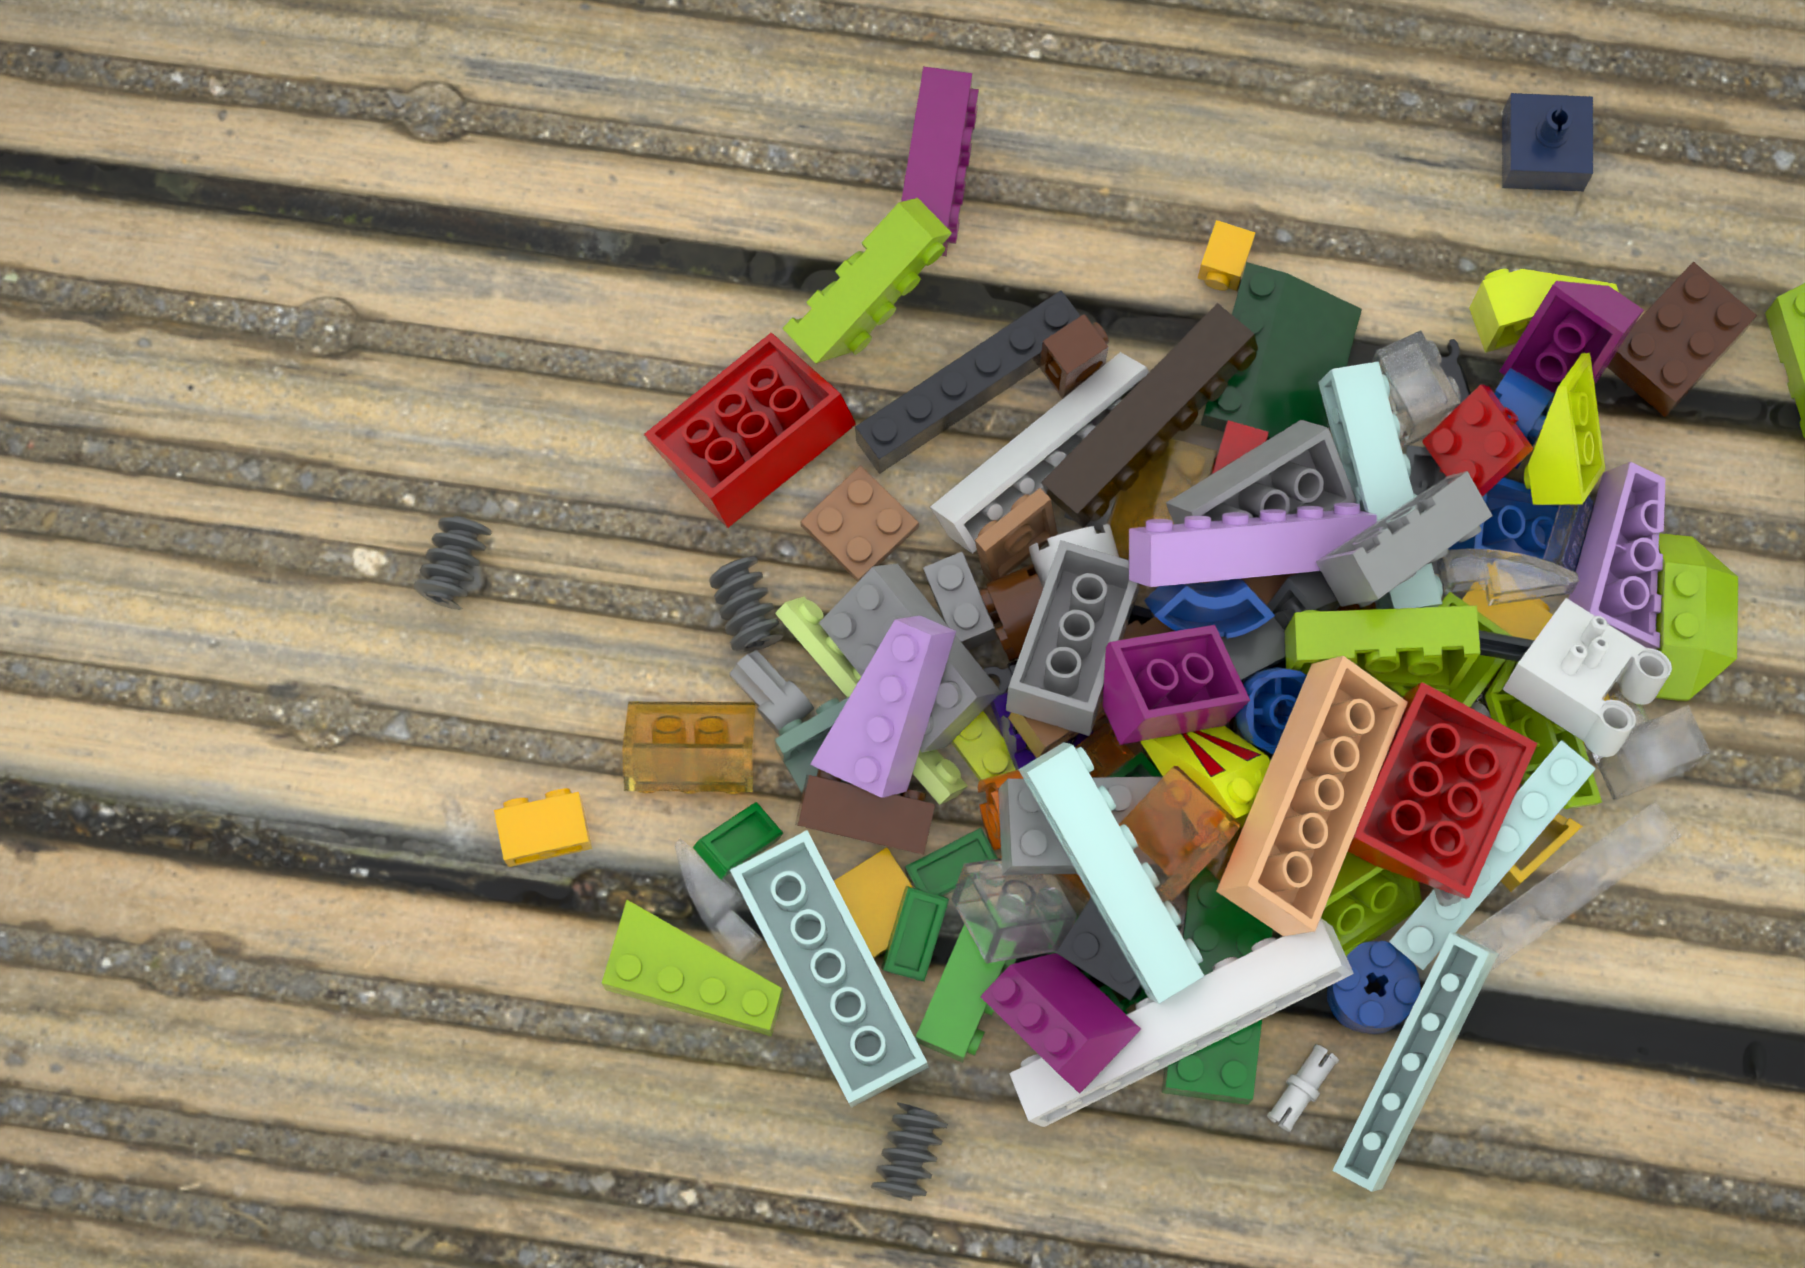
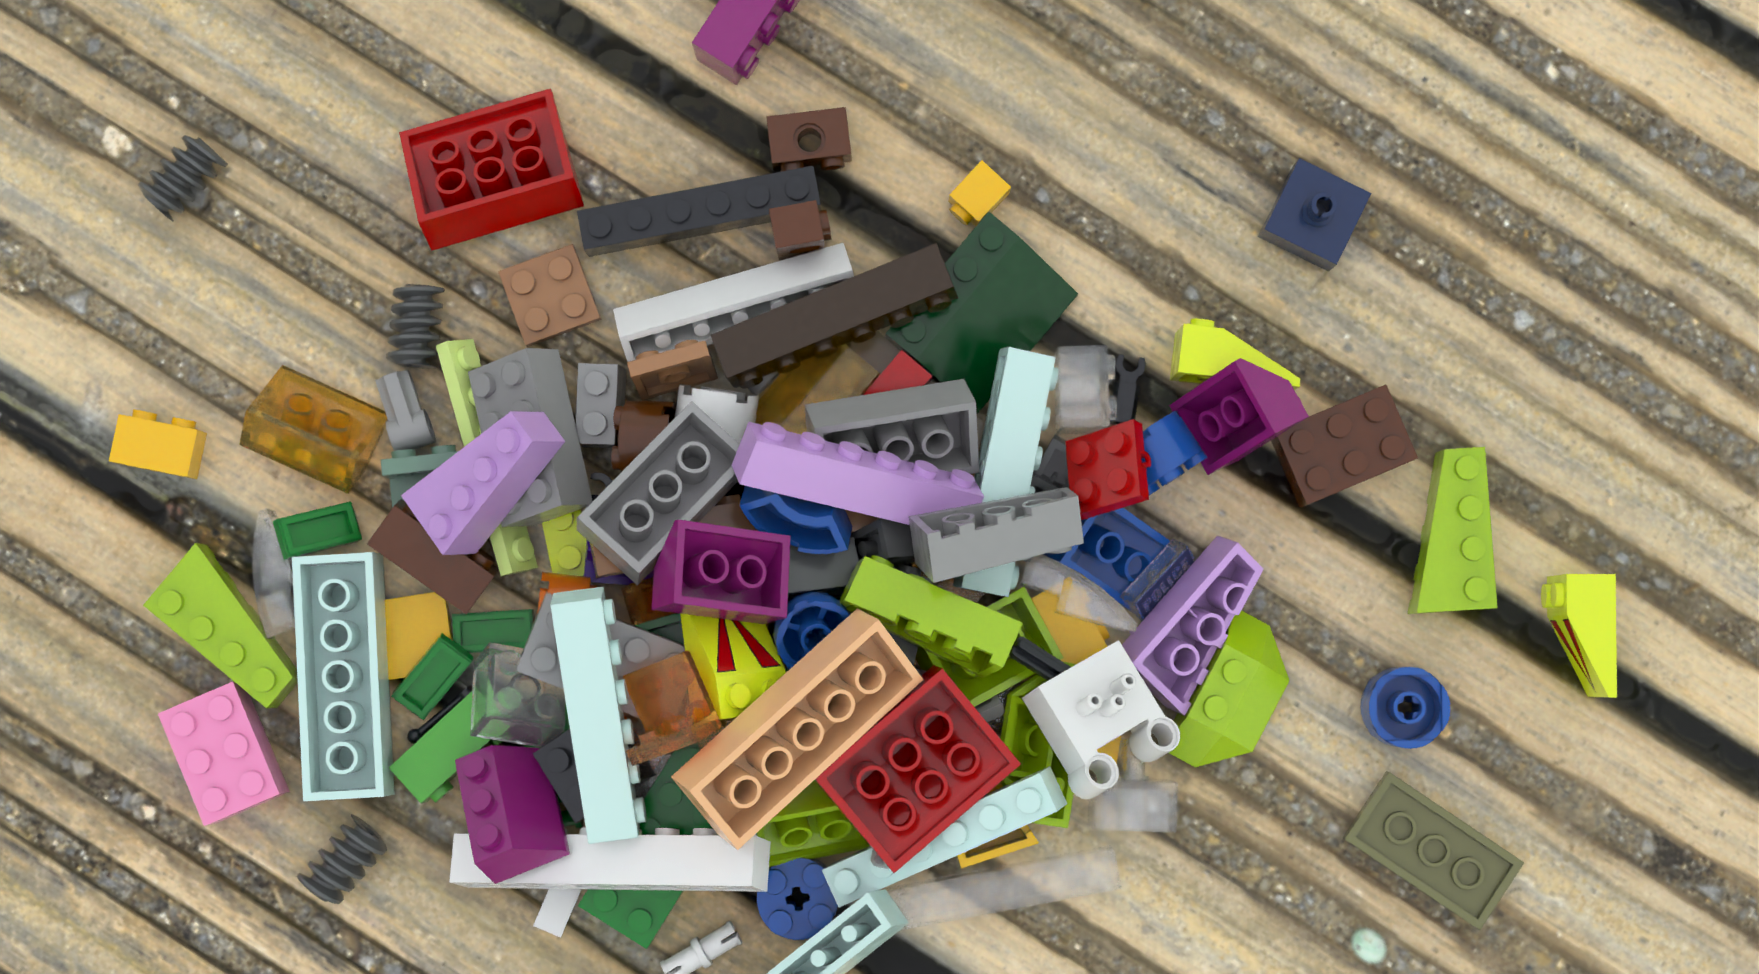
camera: 25 degrees right, 10 degrees up
lime wedge [782,198,952,364] -> none
neon yellow slope [1524,353,1605,505] -> none
none -> bright pink brick [158,681,290,826]
none -> black hinge [407,685,474,744]
none -> white sticker [533,889,581,938]
none -> reddish brown brick [766,107,852,172]

